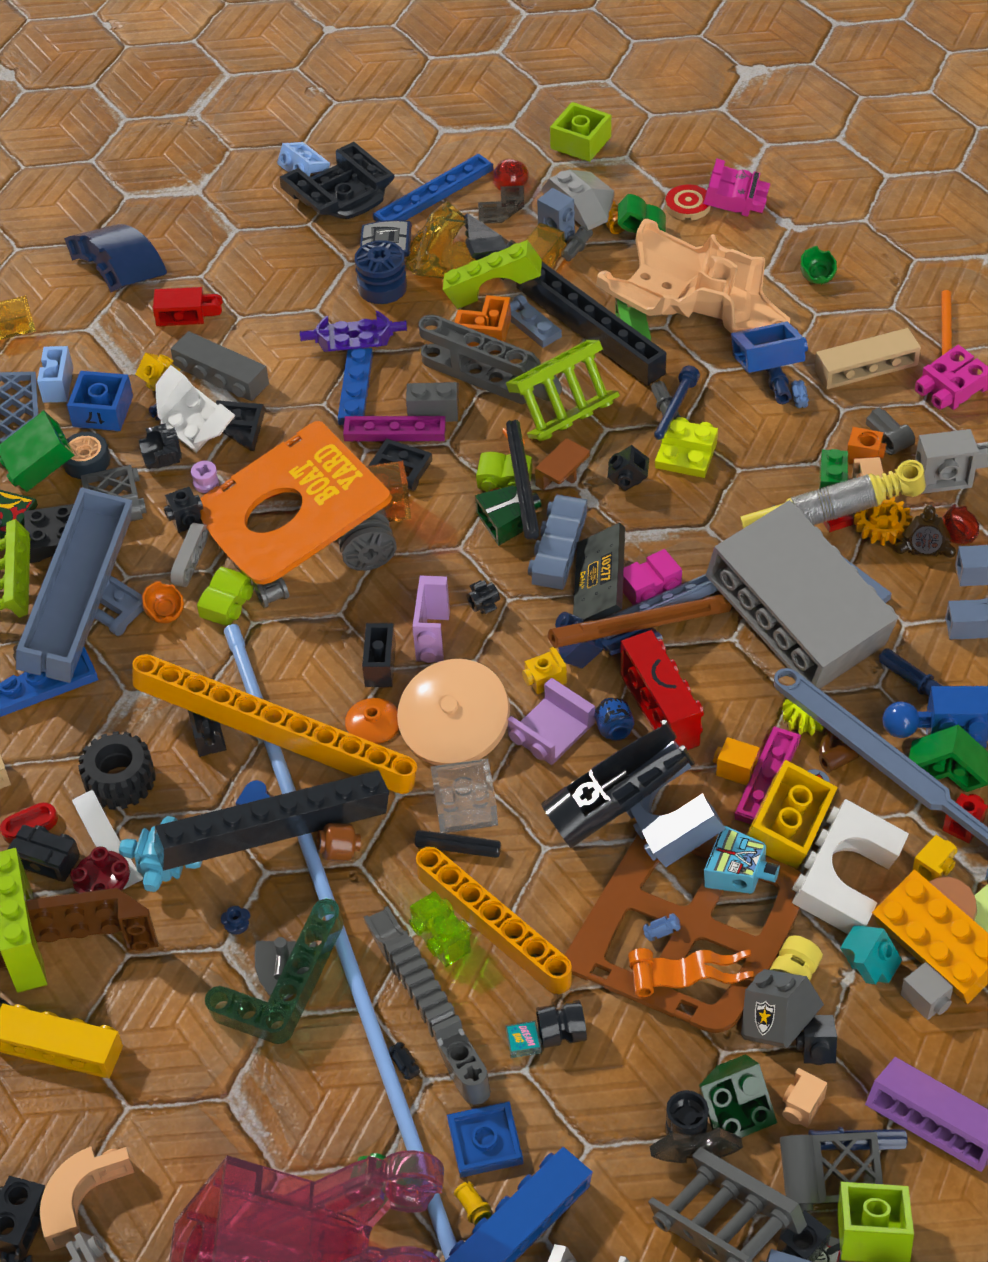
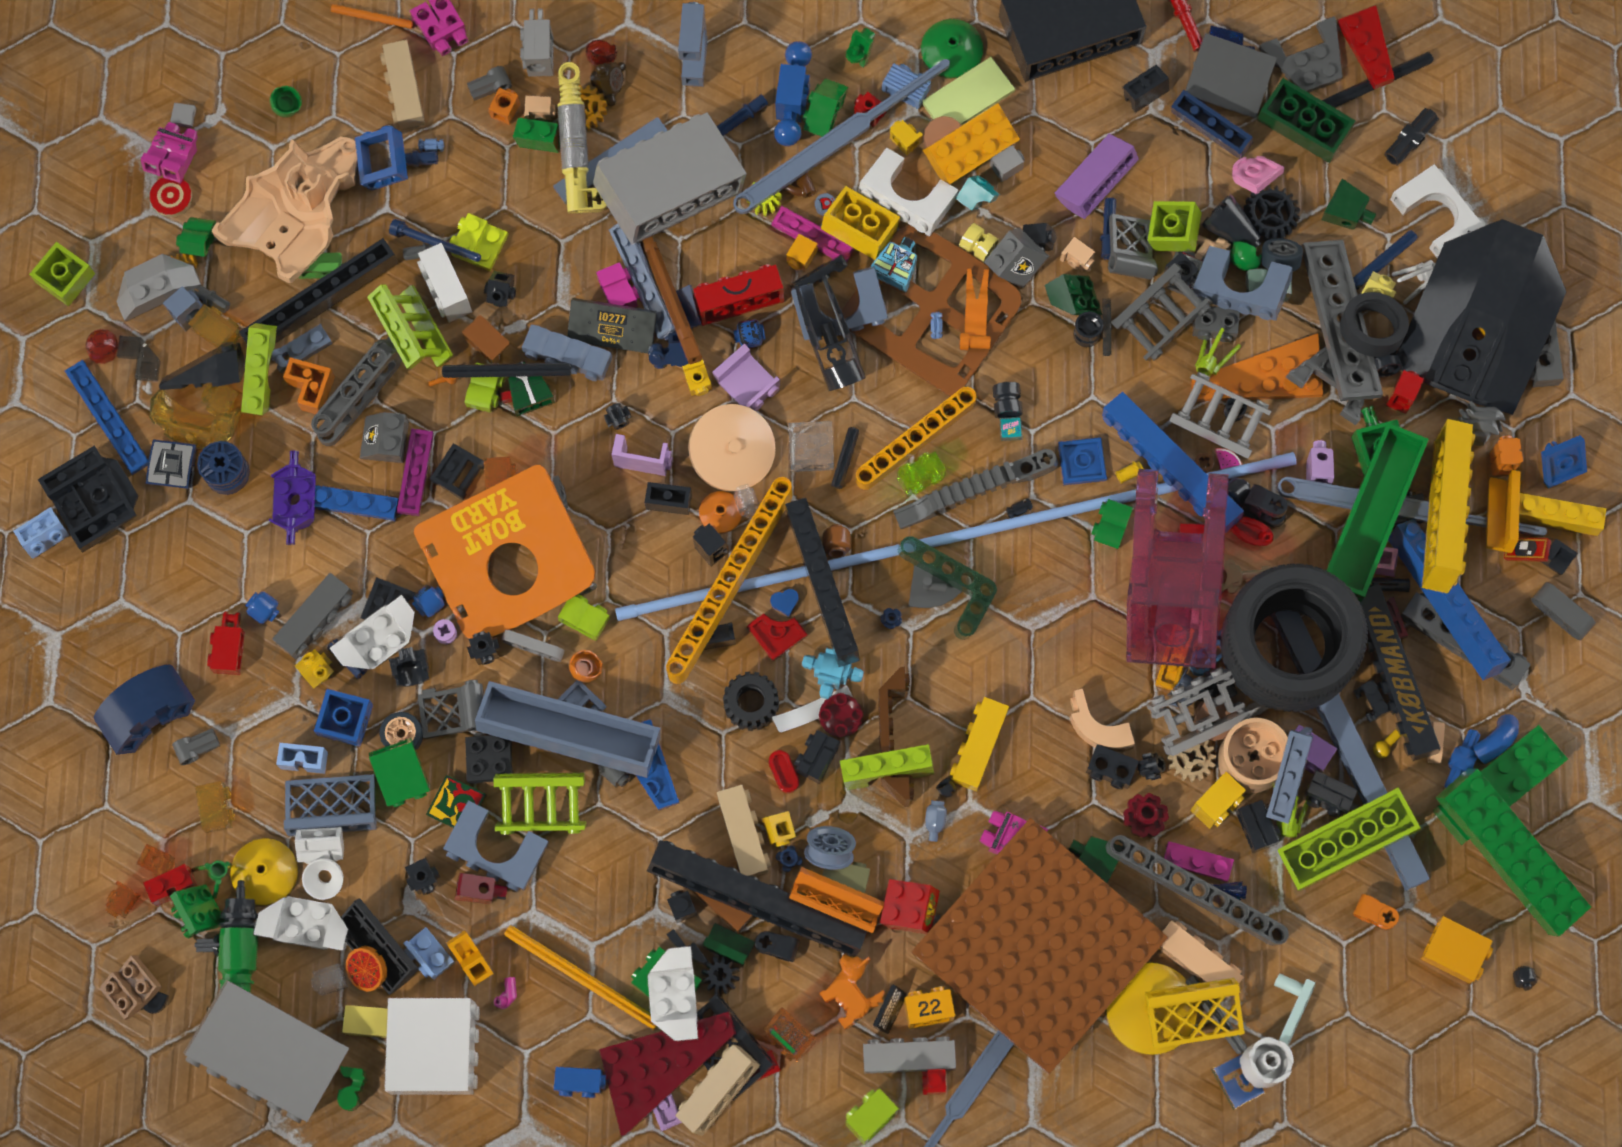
camera: 85 degrees left, 25 degrees up
none -> light grey tile [170,103,196,128]
none -> dark grey piece [172,728,220,766]
none -> blue head [245,591,279,624]
none -> blue head [412,585,445,617]
none -> white brick [417,243,472,322]
none -> black brick [693,523,728,567]
none -> clear brick [734,484,760,518]
none -> red tile [746,613,808,662]
none -> black hinge [790,255,848,289]

